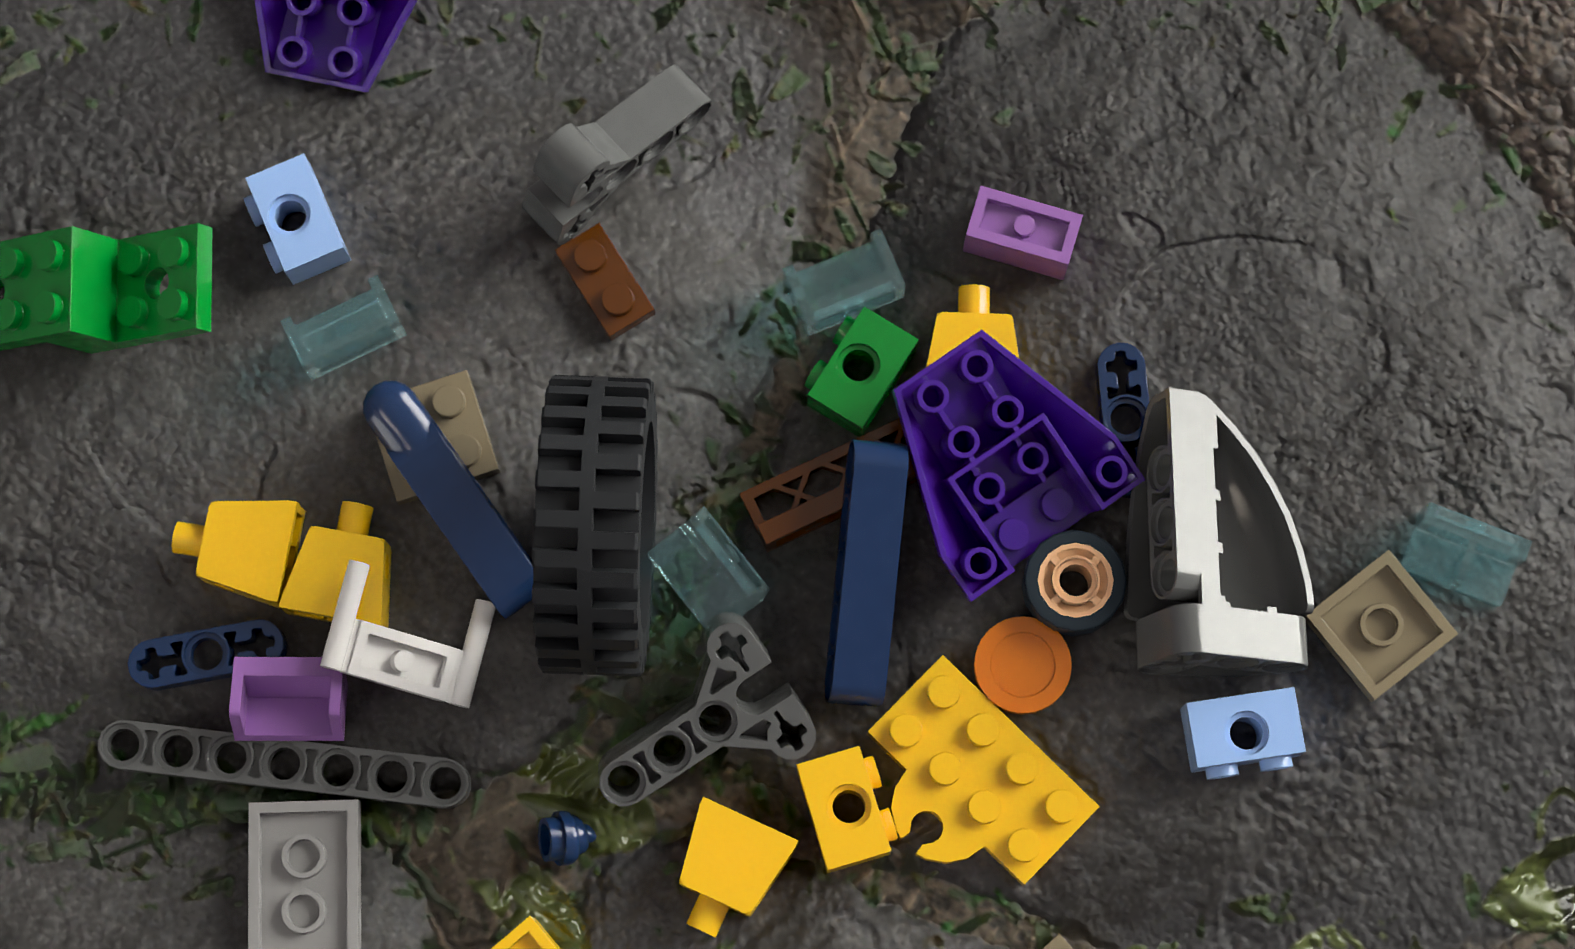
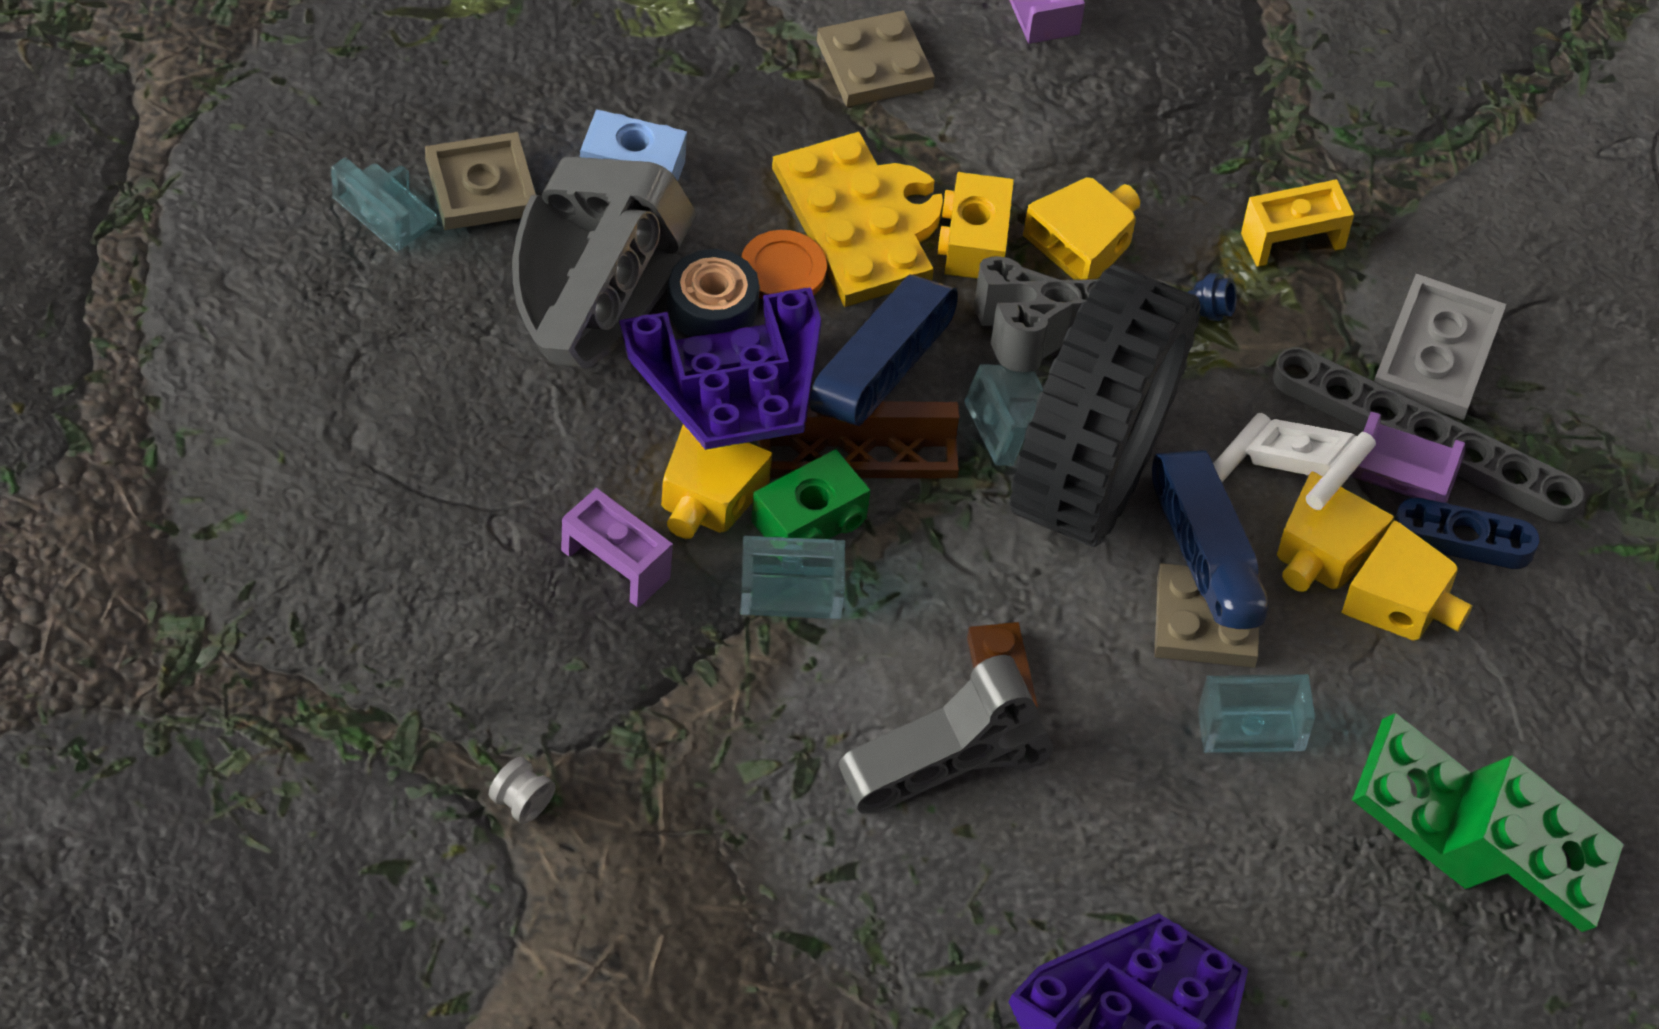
camera: 165 degrees left, 25 degrees down
light blue brick [243,153,351,285] -> none
dark blue beam [1095,343,1149,498] -> none

